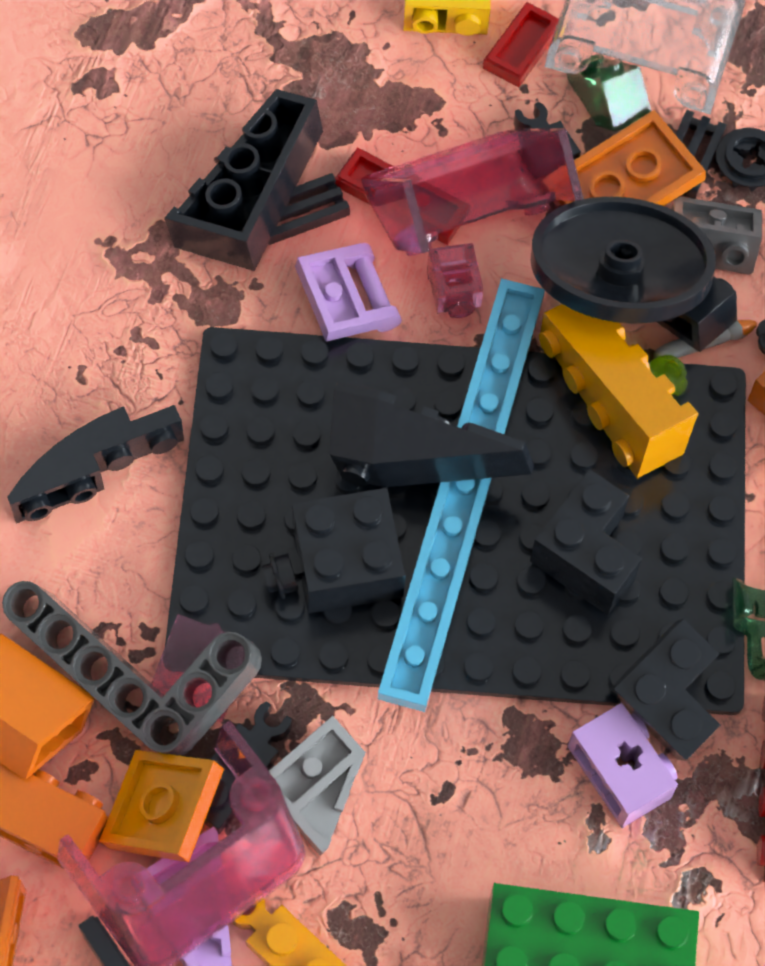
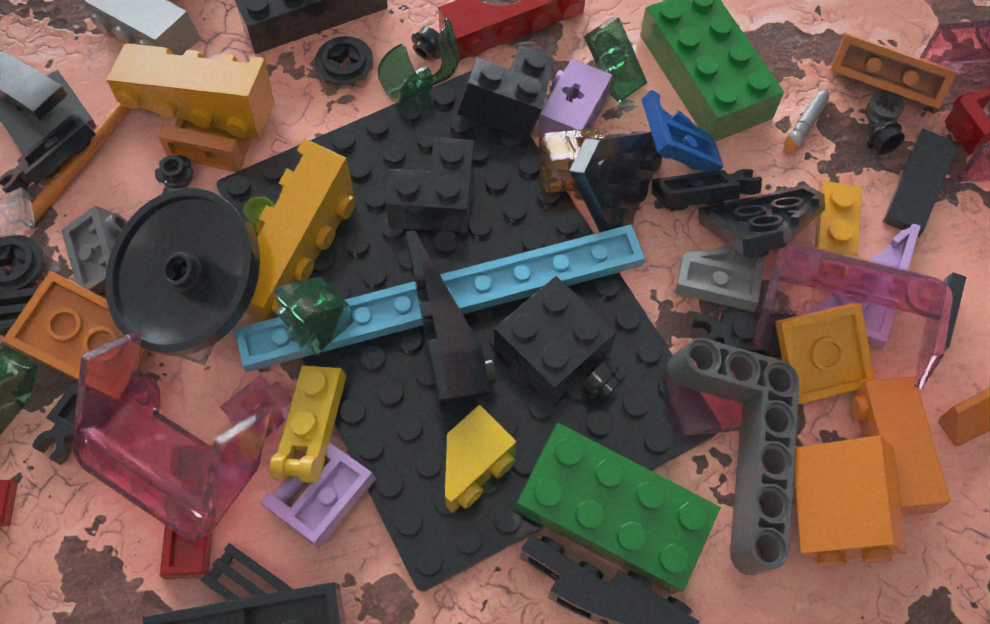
camera: 120 degrees left, 0 degrees up
none -> yellow plate [270,366,347,484]
none -> clear green slope [273,277,354,355]
none -> yellow slope [445,405,517,513]
none -> green brick [512,423,721,594]
none -> clear orange piece [539,128,603,193]
none -> black plate [569,130,662,232]
none -> clear green slope [584,17,648,102]
none -> blue wing [641,90,724,172]
none -> black plate [652,169,762,210]
none -> black plate [698,185,825,258]

